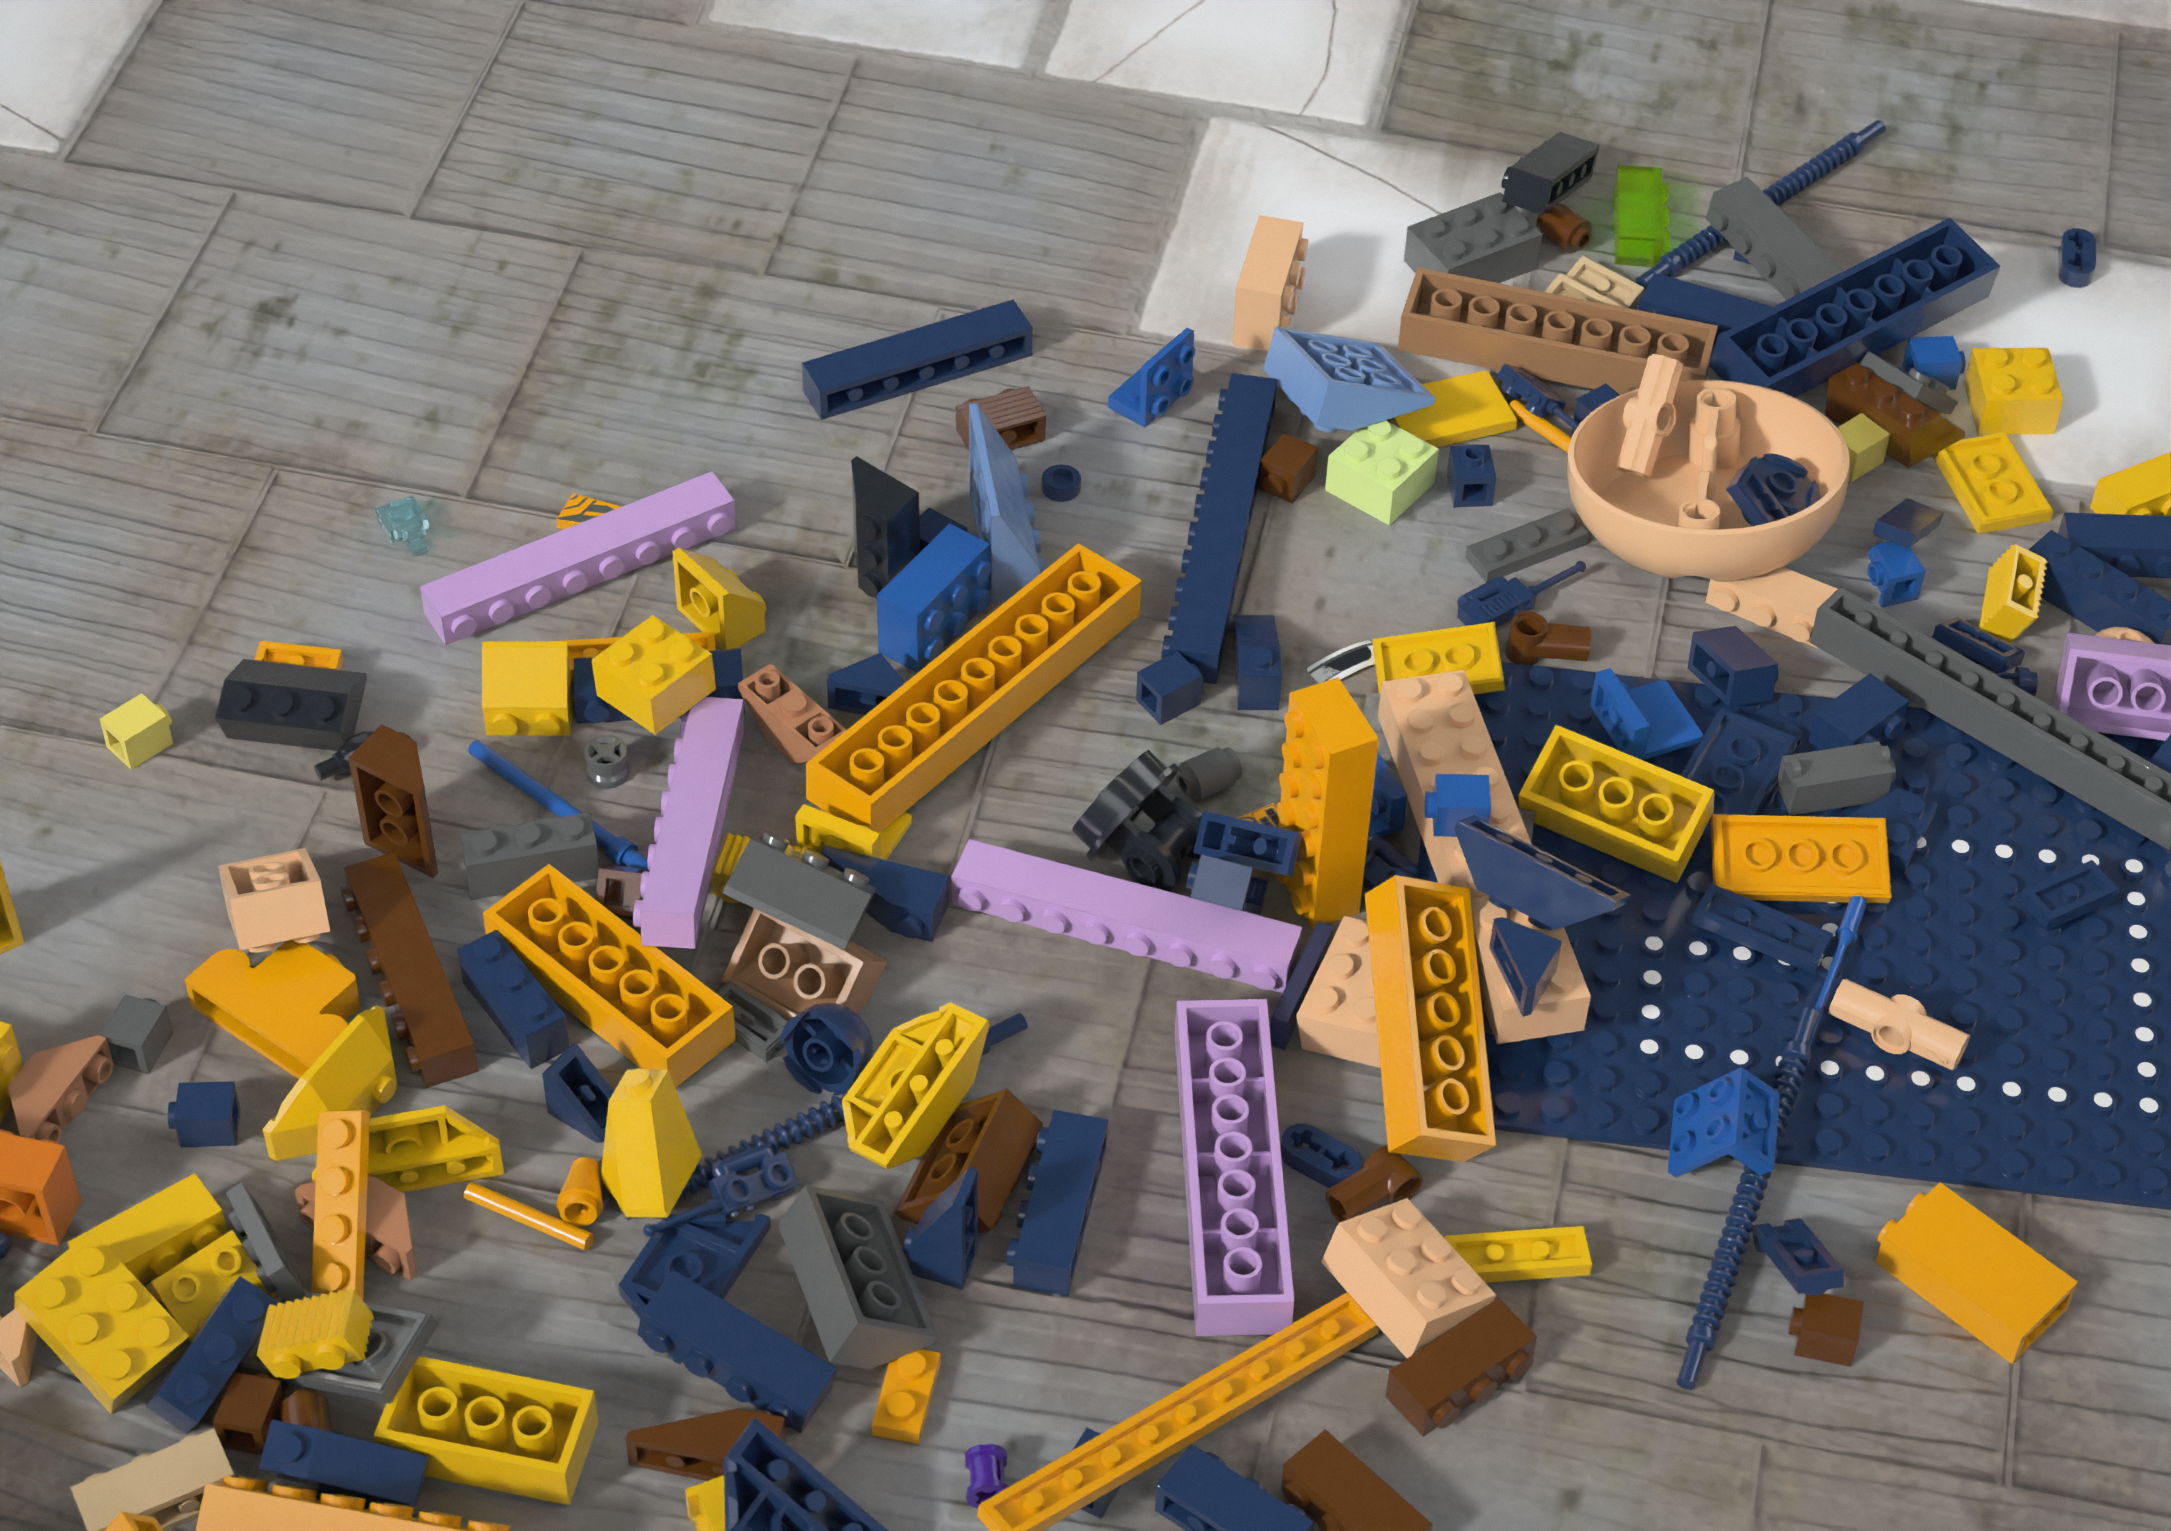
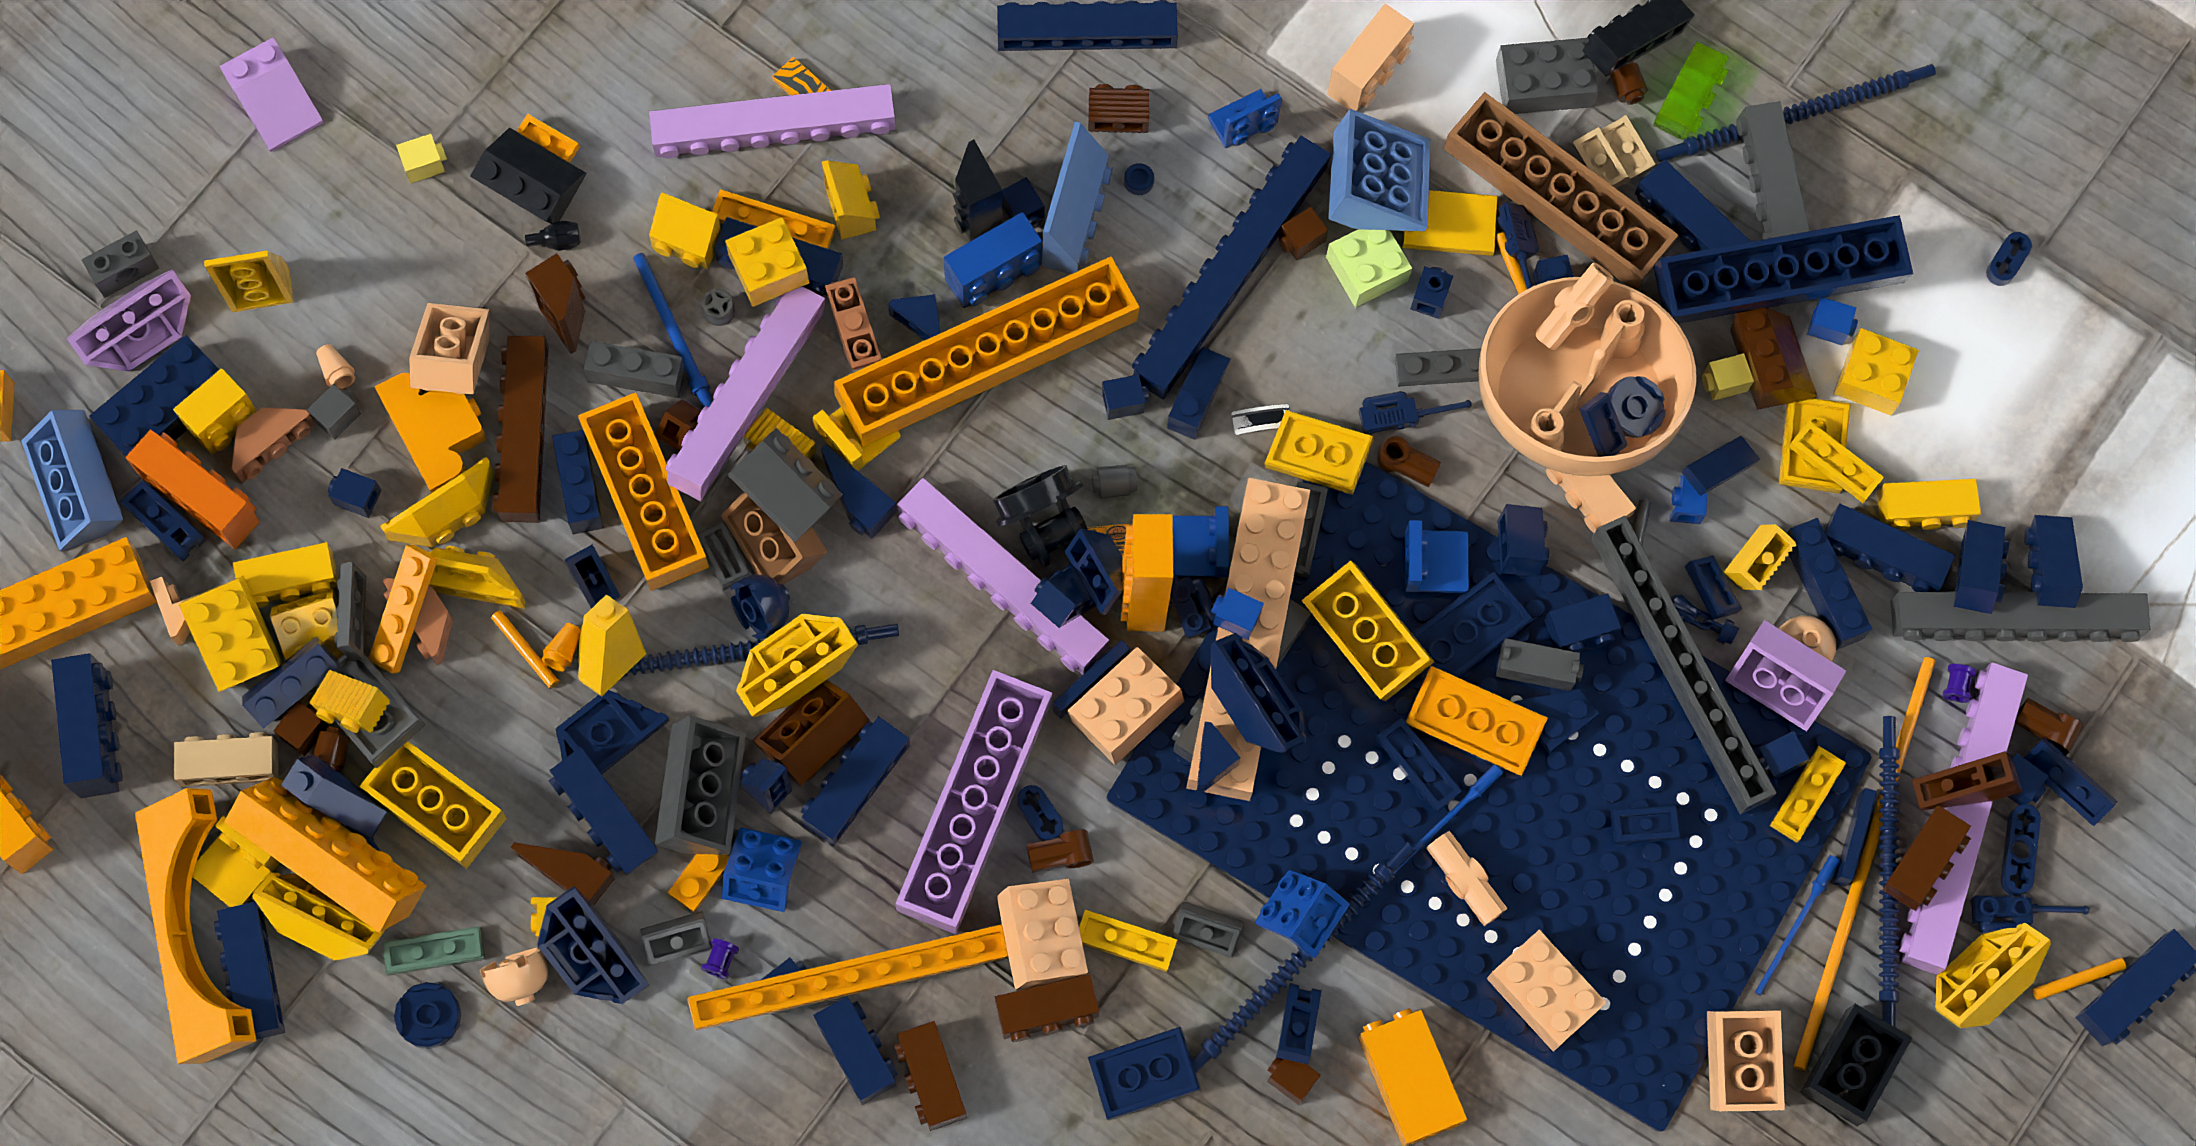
camera: 20 degrees right, 25 degrees up
clear light blue plate [375,495,430,557] -> none
dark blue piece [643,1144,800,1237] -> none
light orange brick [1365,875,1496,1162] -> none
dark grey wing [1860,351,1958,415] -> none
none -> light nougat cone [316,344,355,390]
none -> dark grey slope [640,911,713,966]
none -> blue bracket [722,828,801,912]
none -> dark blue tile [1088,1027,1201,1121]
none -> dark grey slope [1171,902,1244,958]
none -> light nougat brick [1487,930,1607,1052]
none -> yellow plate [1788,420,1884,503]

